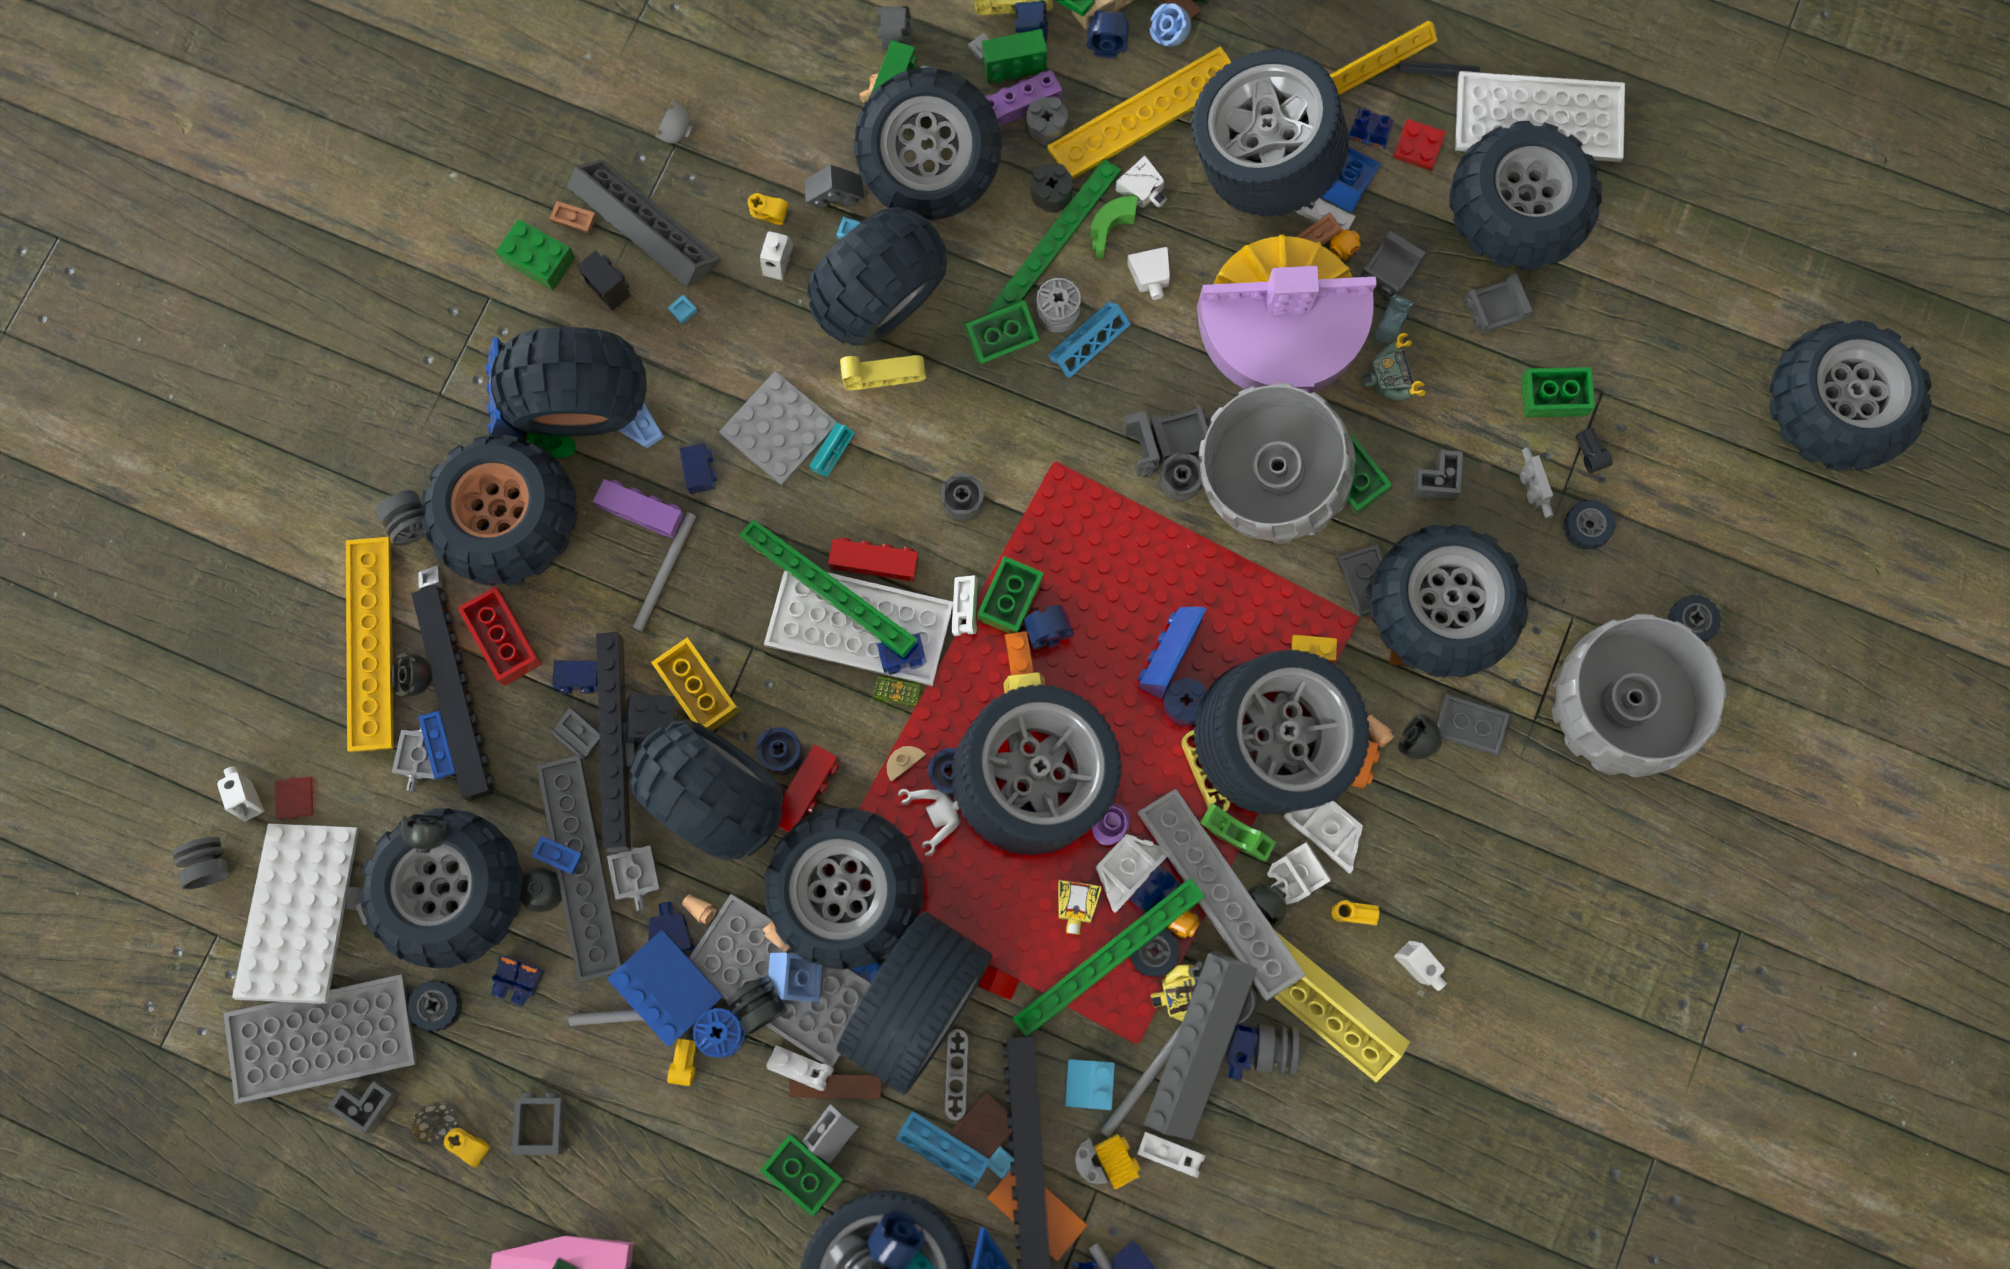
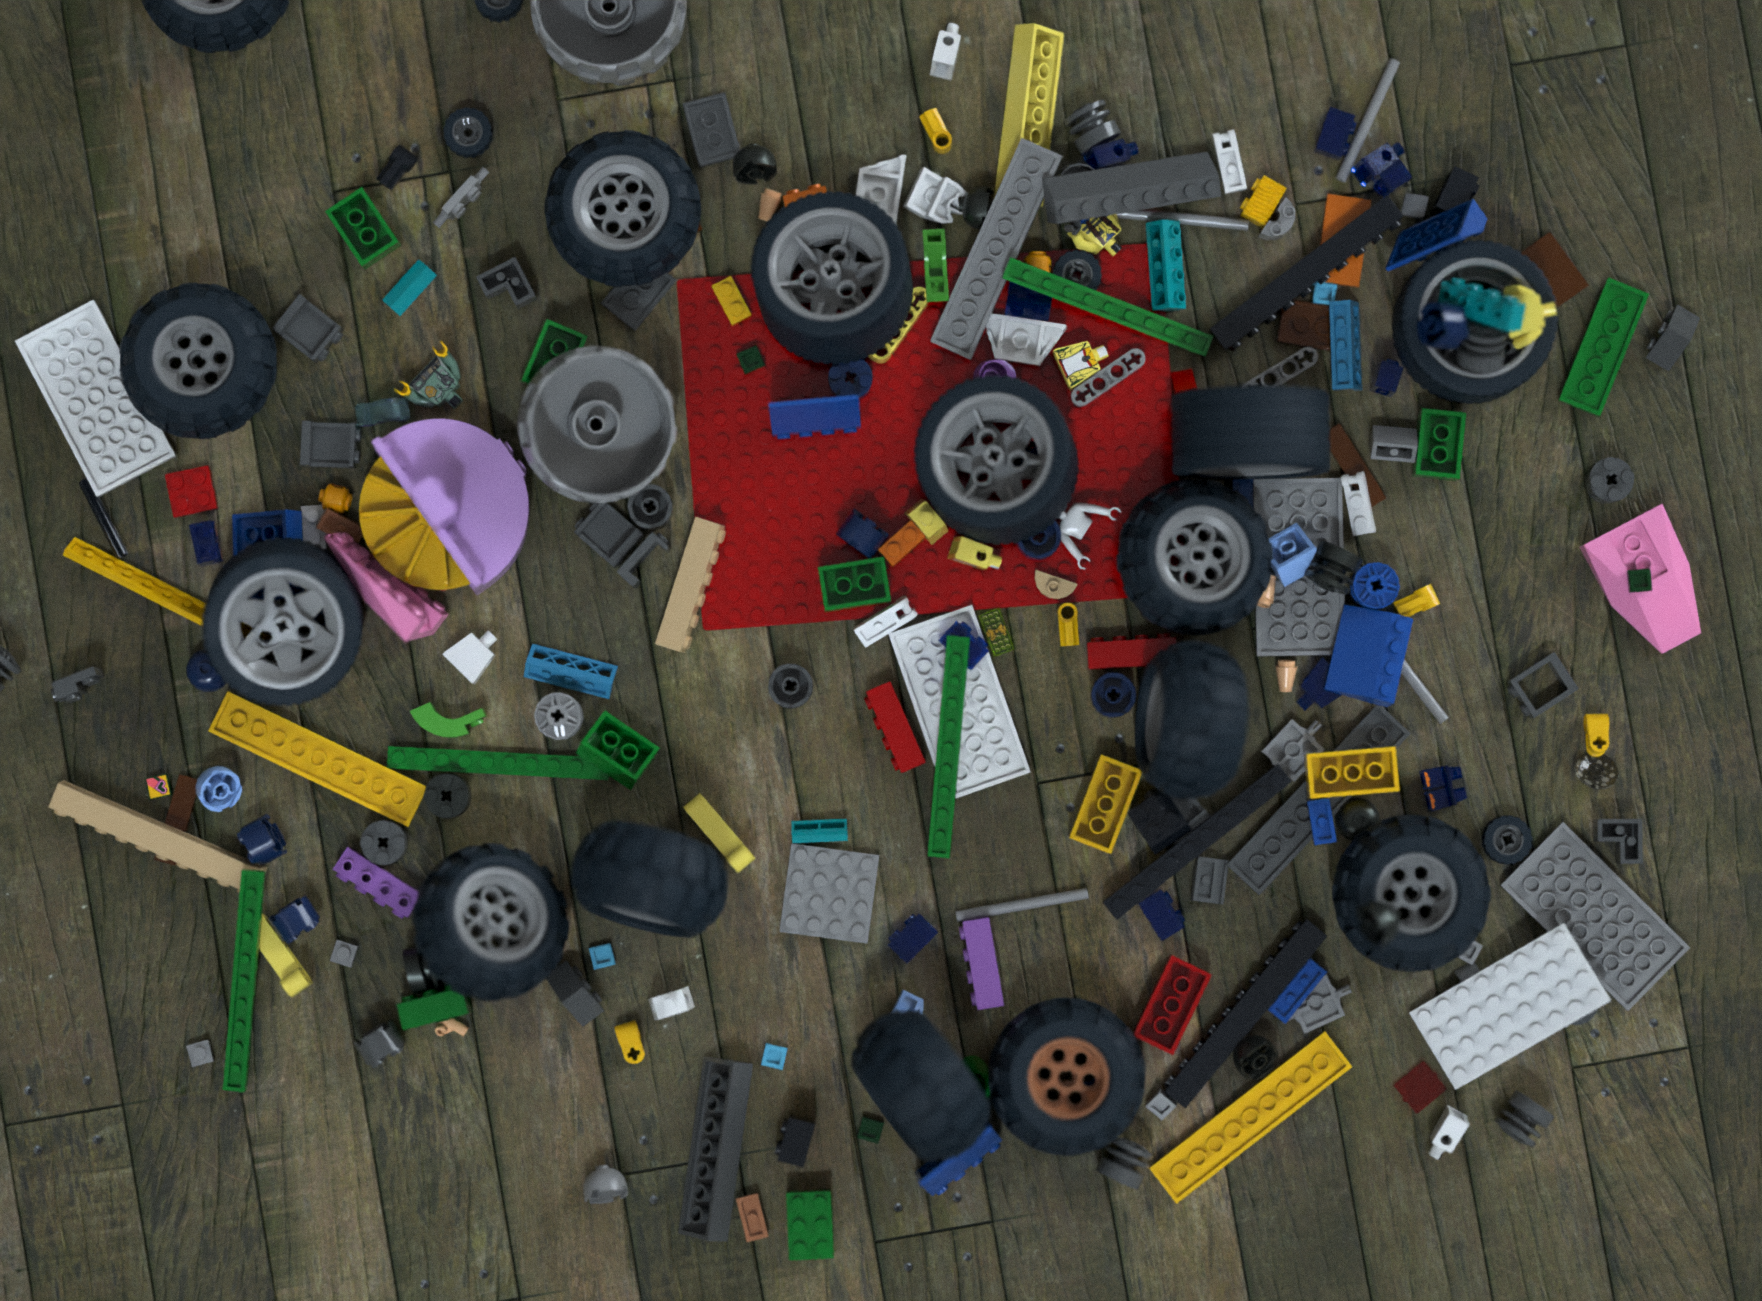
camera: 130 degrees left, 10 degrees up
green brick [981,29,1047,83] -> none
medium azure slope [1065,1059,1114,1110] -> none
white torso [1116,156,1167,208] -> none
none -> bright pink wedge [324,532,449,642]
none -> teal piece [382,259,437,316]
none -> tan brick [655,517,726,653]
none -> dark green tile [736,345,765,375]
none -> light yellow torso [947,537,1002,570]
none -> yellow piece [1057,603,1079,646]
none -> light grey beam [1071,349,1145,407]
none -> teal brick [1146,219,1186,312]
none -> yellow brick [1304,747,1400,799]
none -> clear blue brick [1369,359,1404,397]

